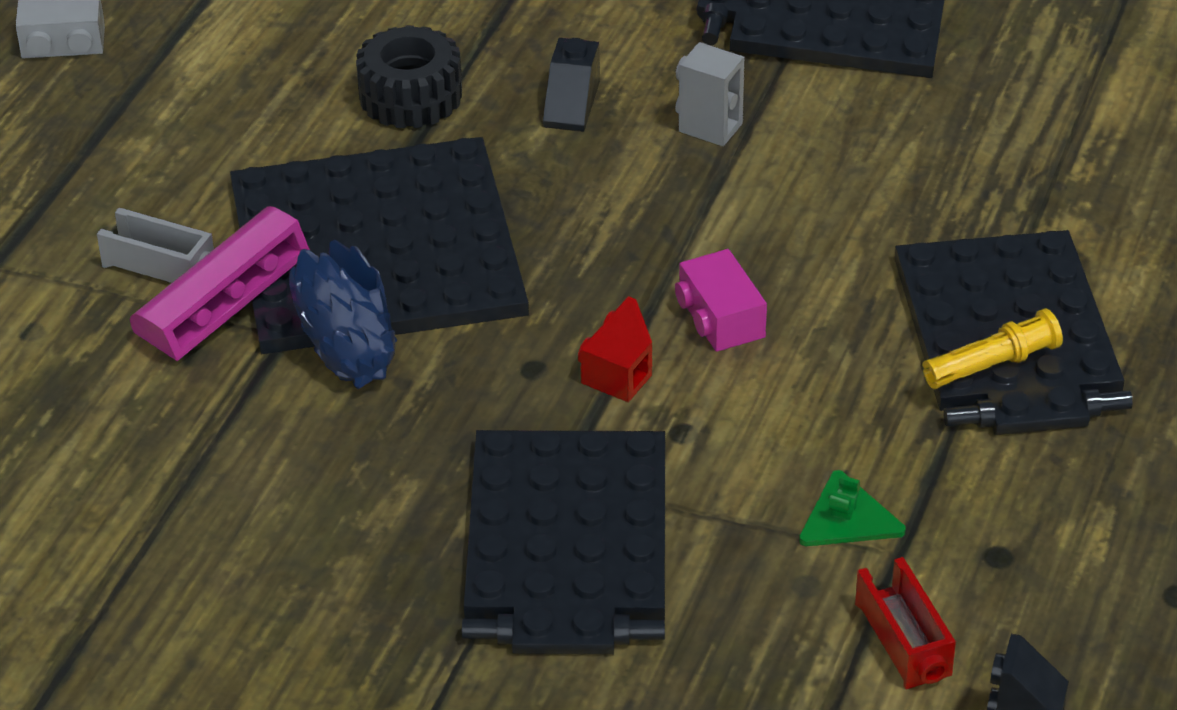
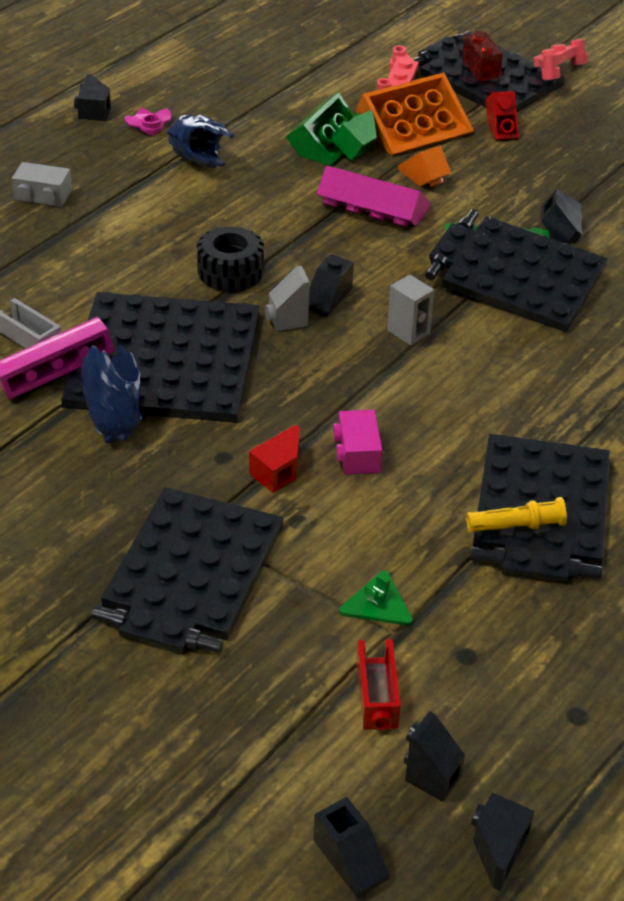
camera: 15 degrees right, 0 degrees up
none -> light grey slope [265,266,310,331]

